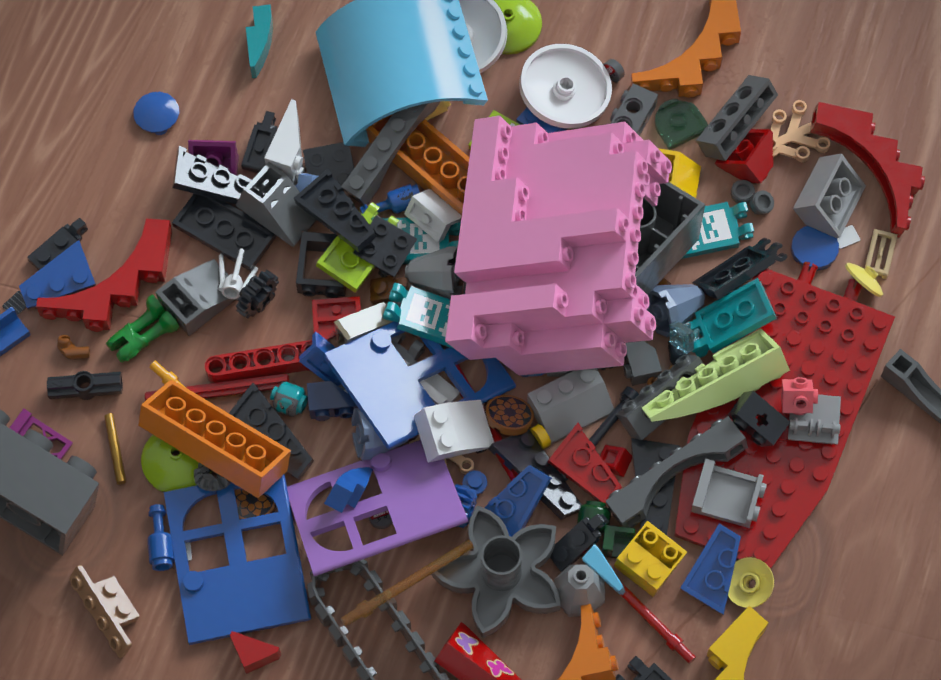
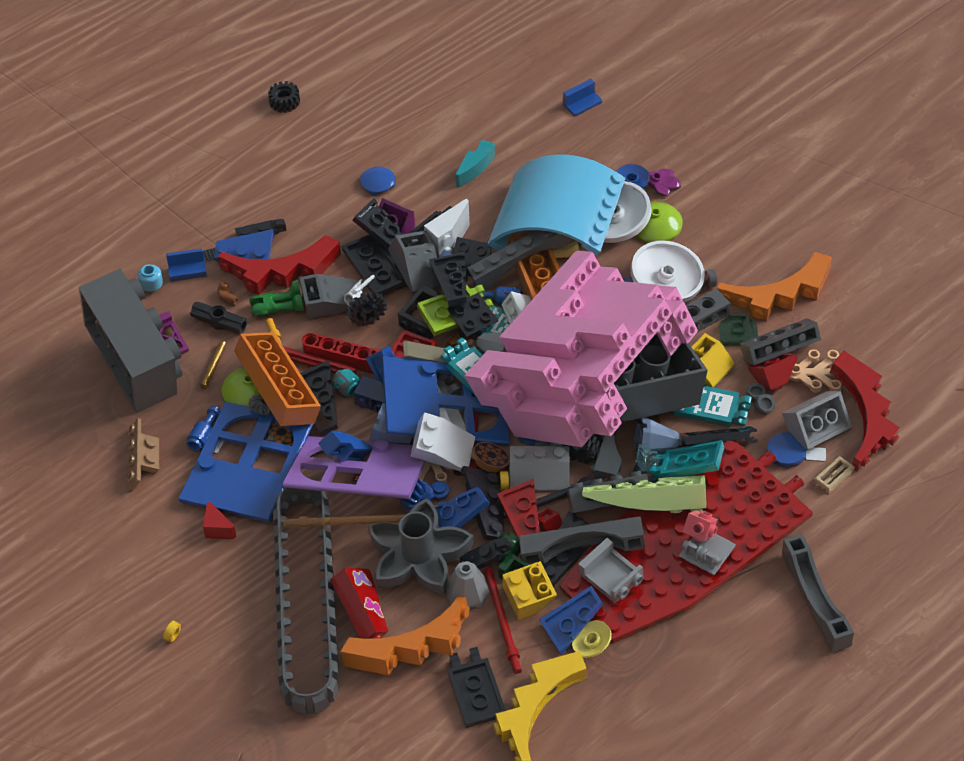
camera: 30 degrees right, 15 degrees down
medium azure slope [582,544,626,595] -> none
black brick [727,391,790,447] -> none
light yellow dish [845,263,883,297] -> none

